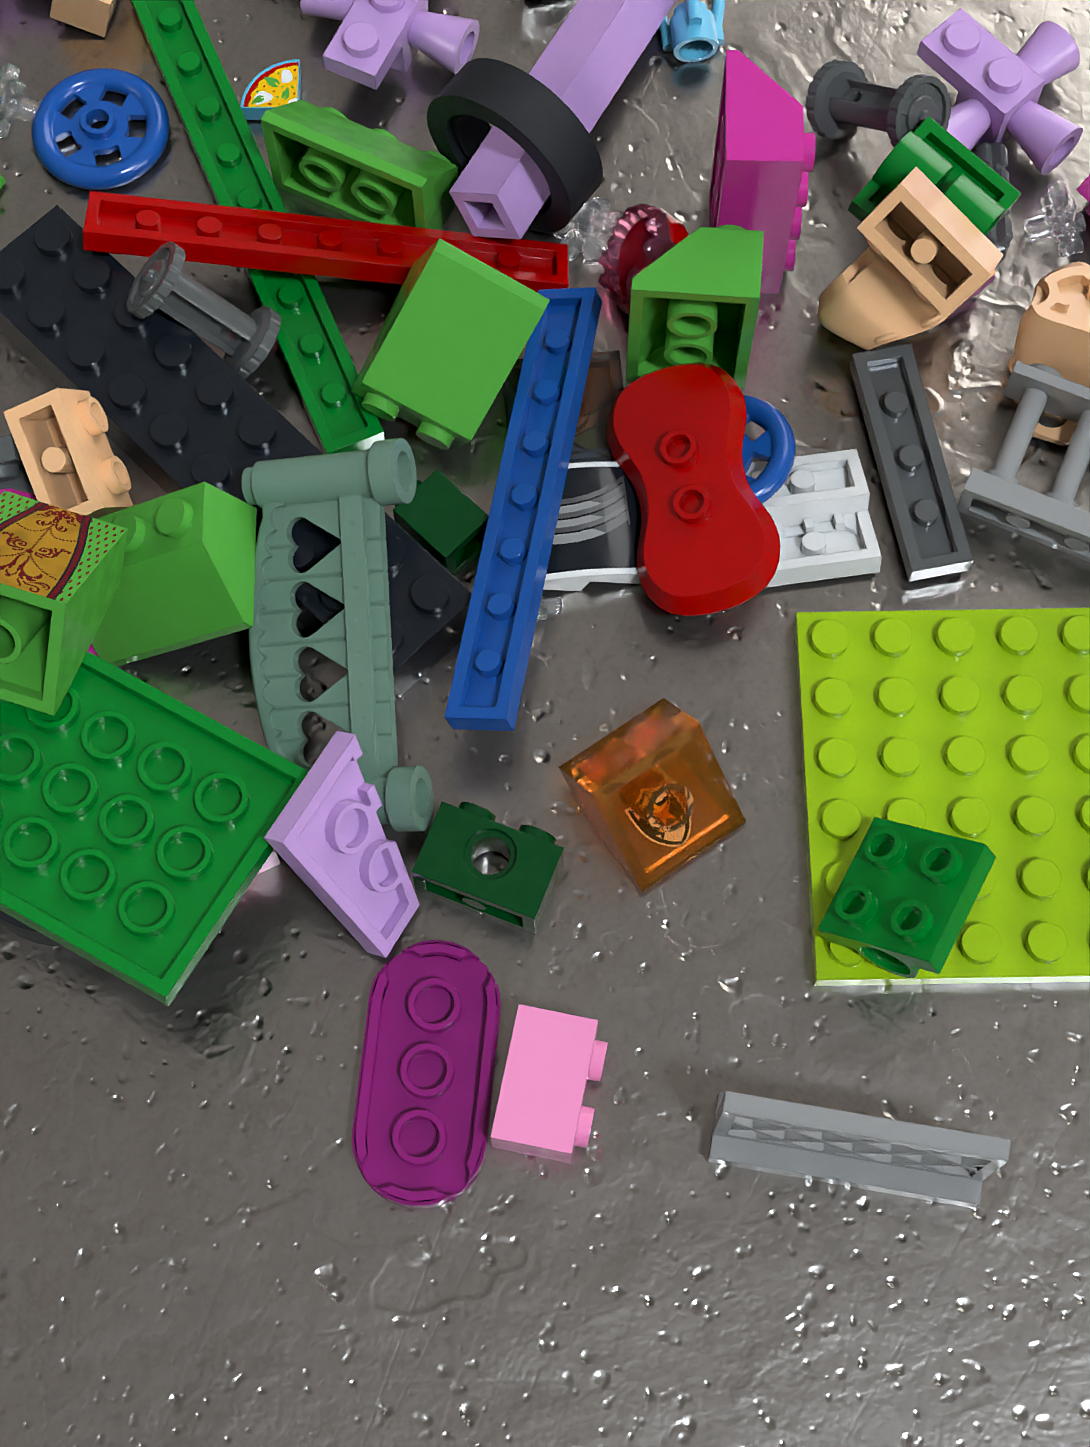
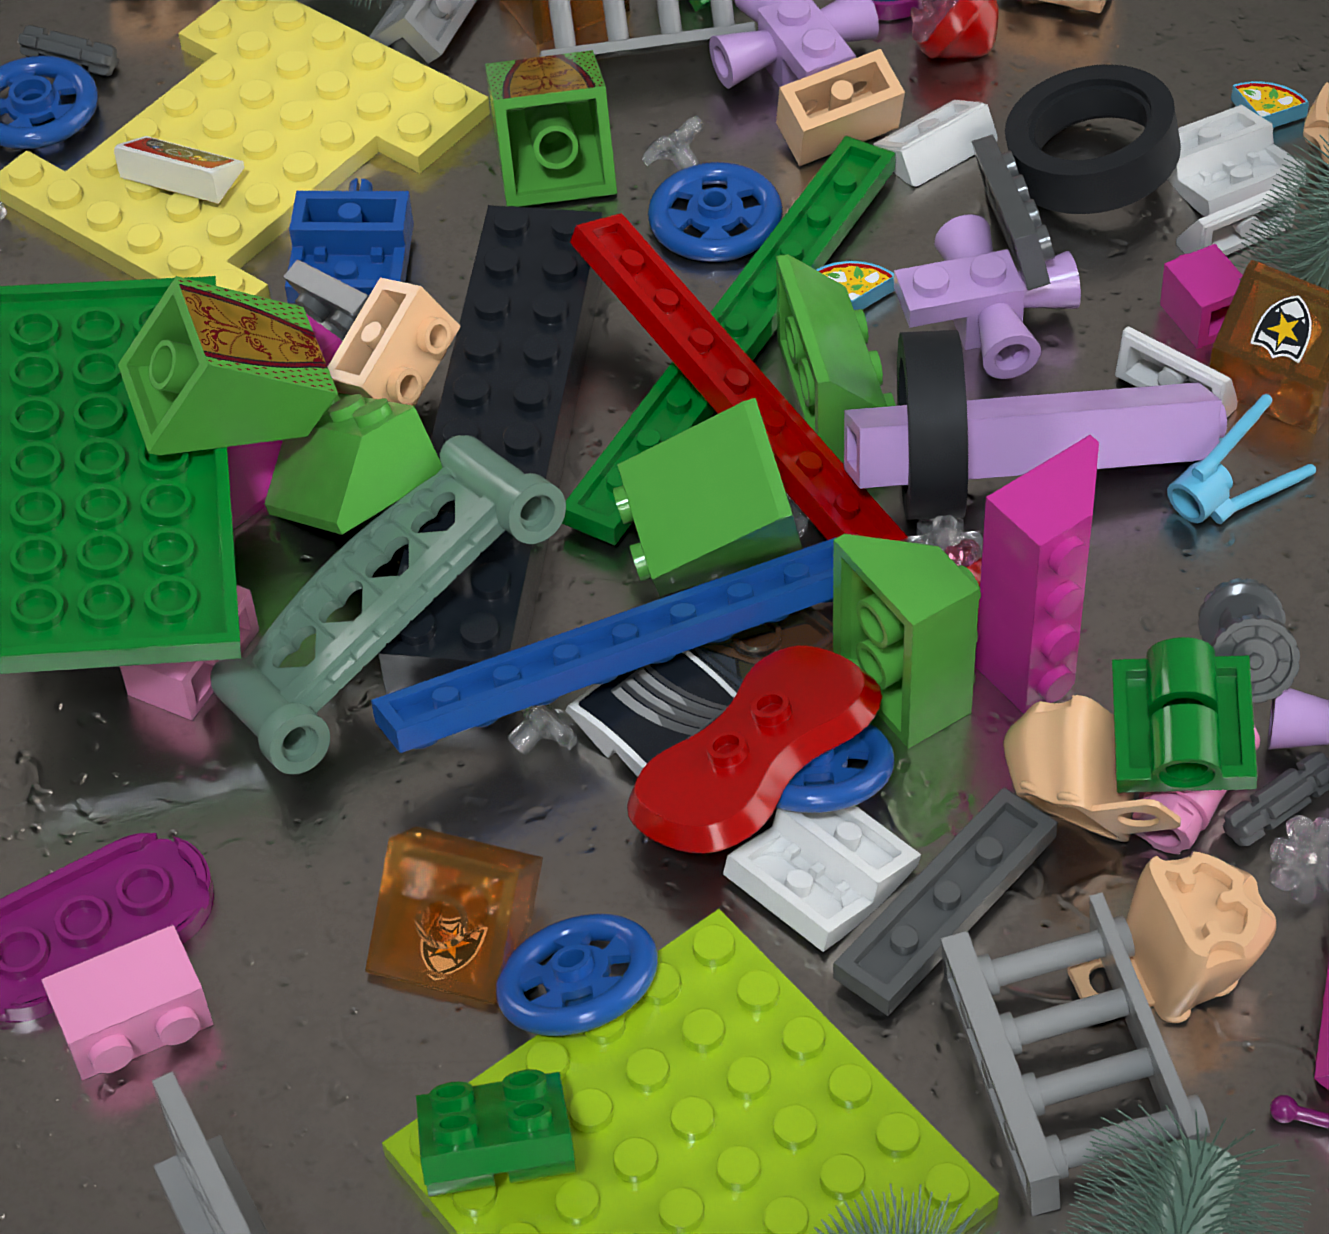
camera: 55 degrees right, 20 degrees down
dark grey hose [126,241,281,379] -> none
lavender wing [264,731,420,958] -> none
dark green brick [393,469,489,576] -> none
dark green brick [412,801,564,935] -> none
light nougat brick [857,166,1003,318] -> none
none -> blue plate [496,914,658,1036]

